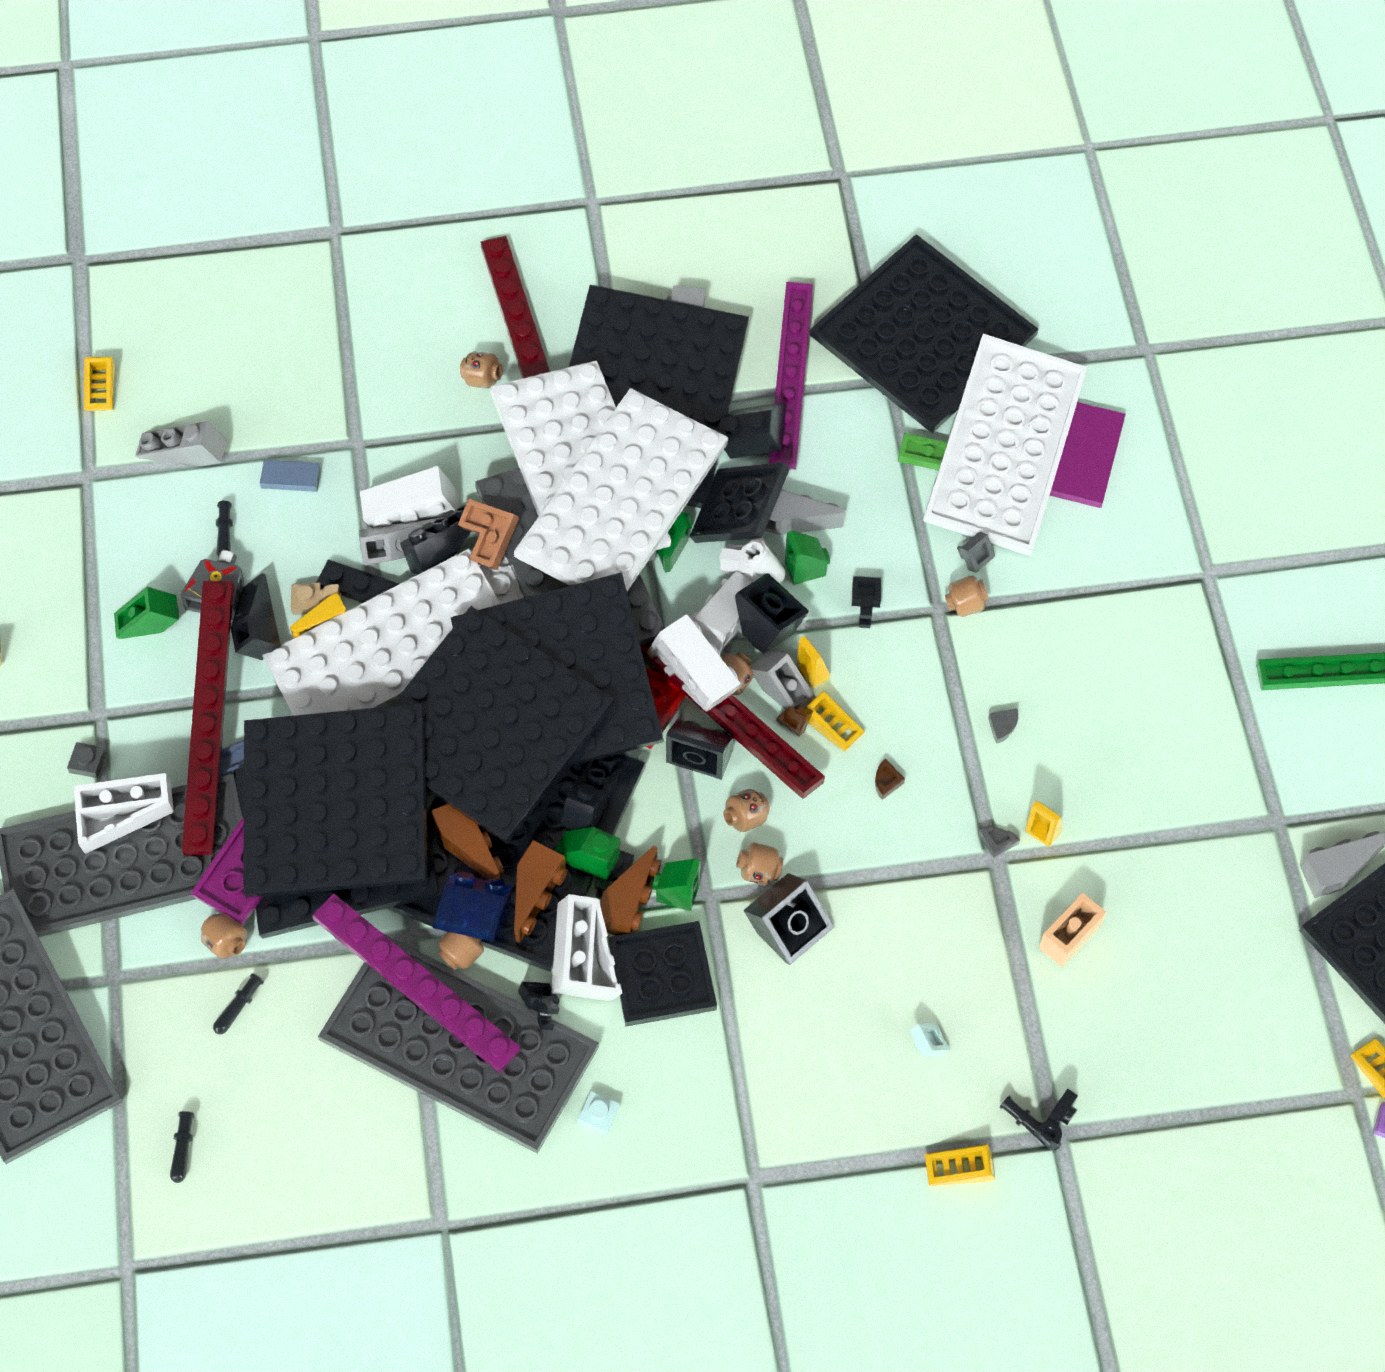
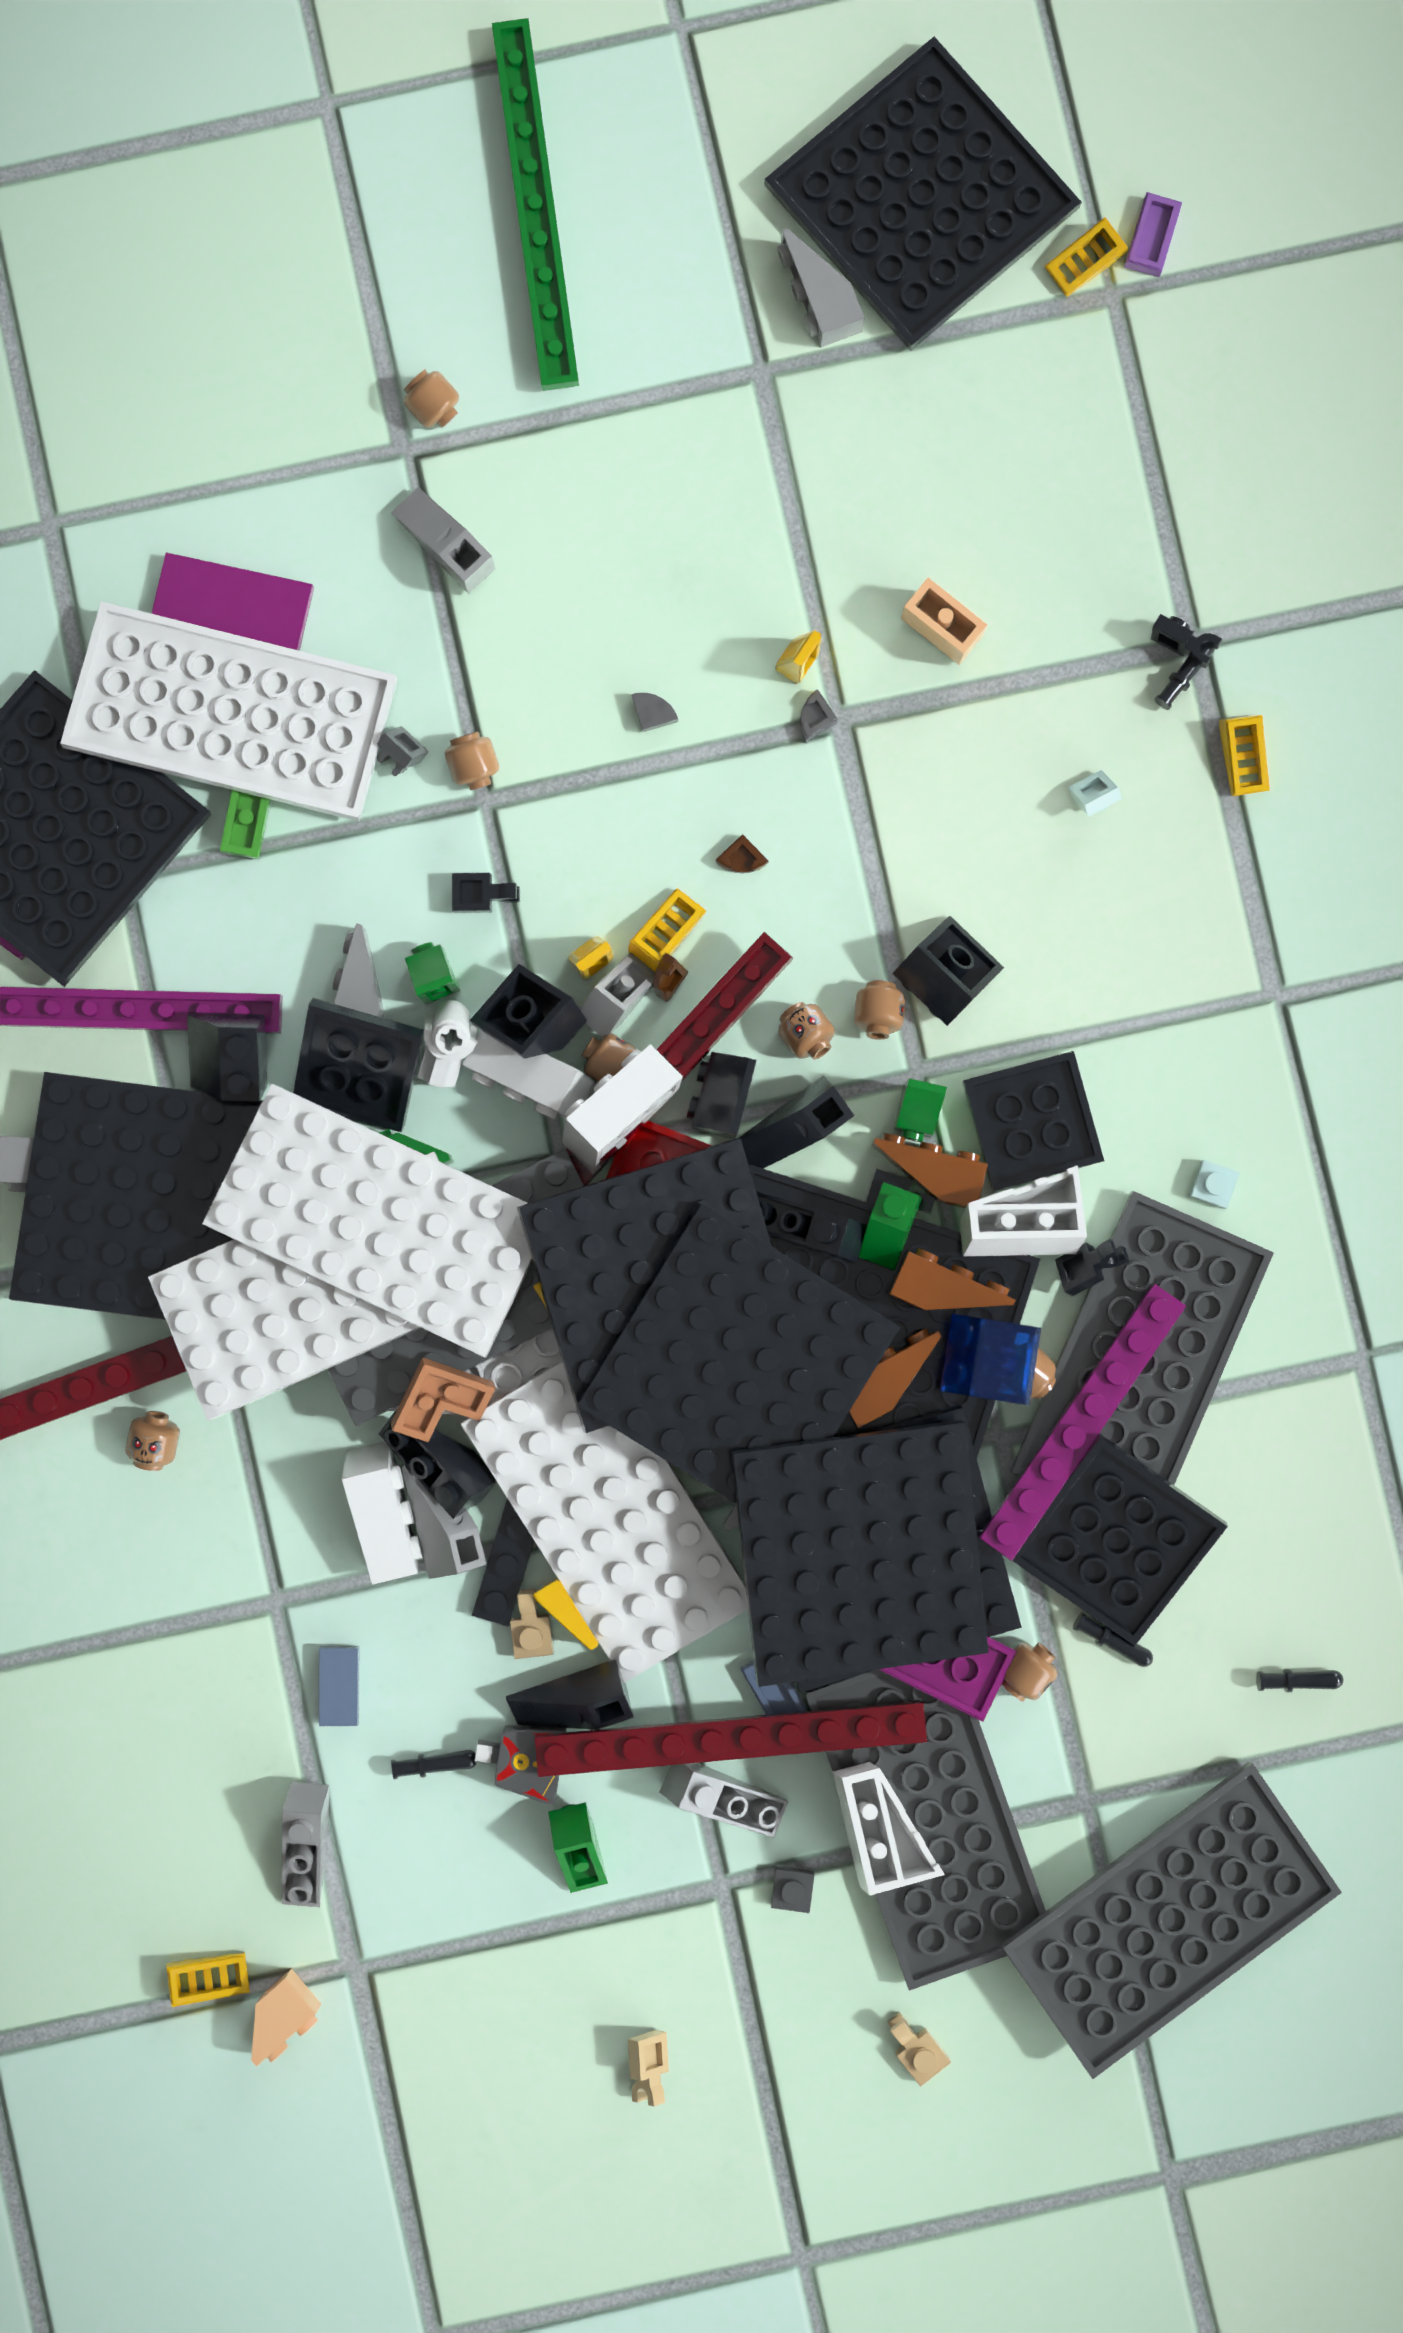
camera: 90 degrees left, 25 degrees up
none -> light nougat slope [251,1968,321,2066]
none -> light grey slope [391,487,496,594]
none -> medium nougat head [403,369,459,428]
none -> light grey slope [659,1763,789,1837]
none -> black slope [739,1076,855,1169]
none -> black plate [1012,1433,1228,1646]

